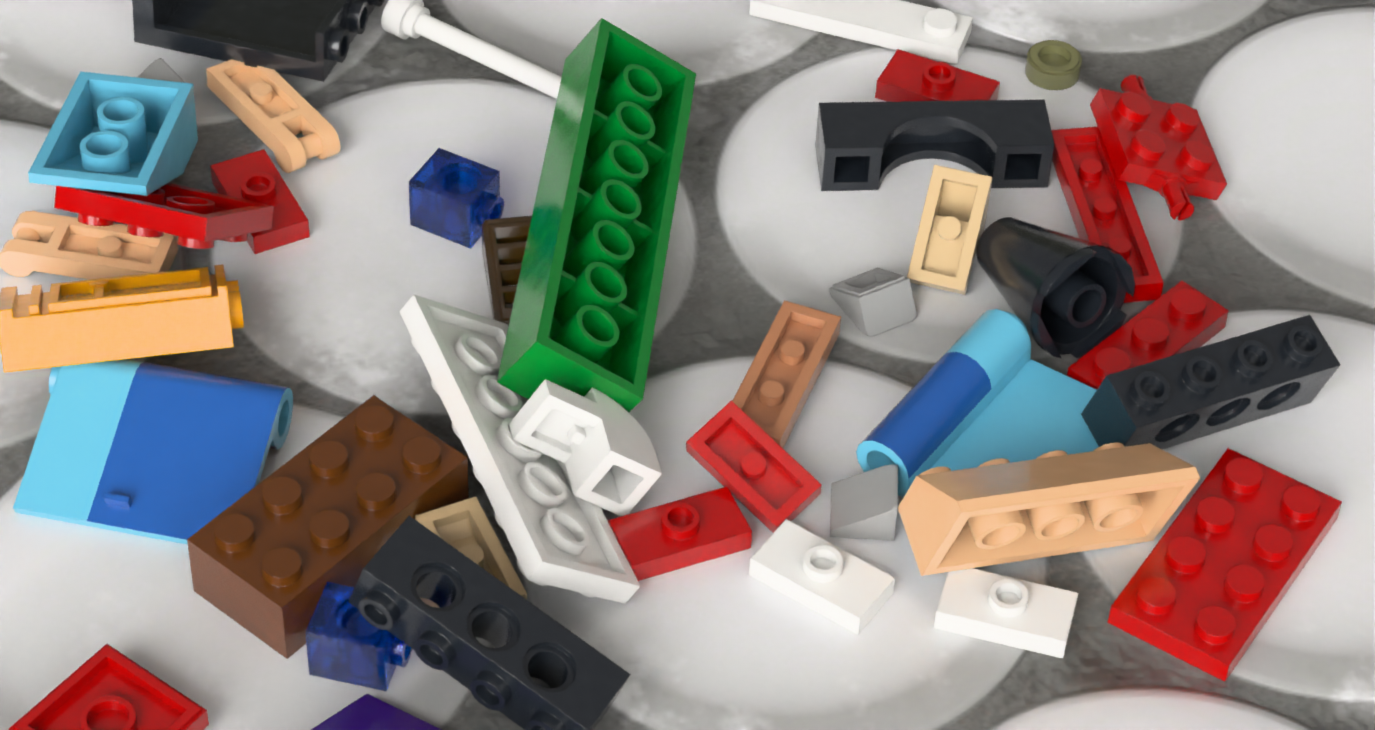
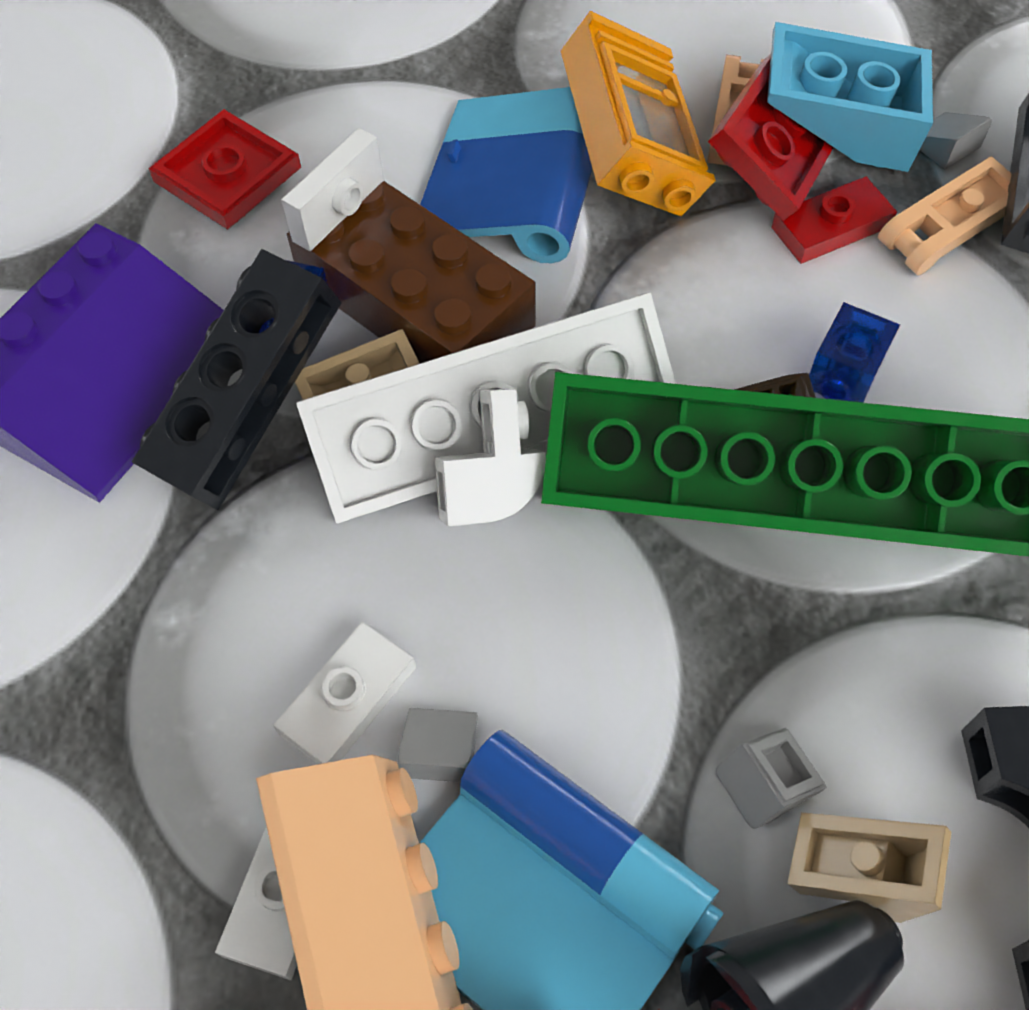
camera: 95 degrees right, 15 degrees up
red plate [608,486,752,581] -> none
red plate [686,401,822,533] -> none
nougat plate [732,300,841,448] -> none
none -> white plate [281,128,384,251]

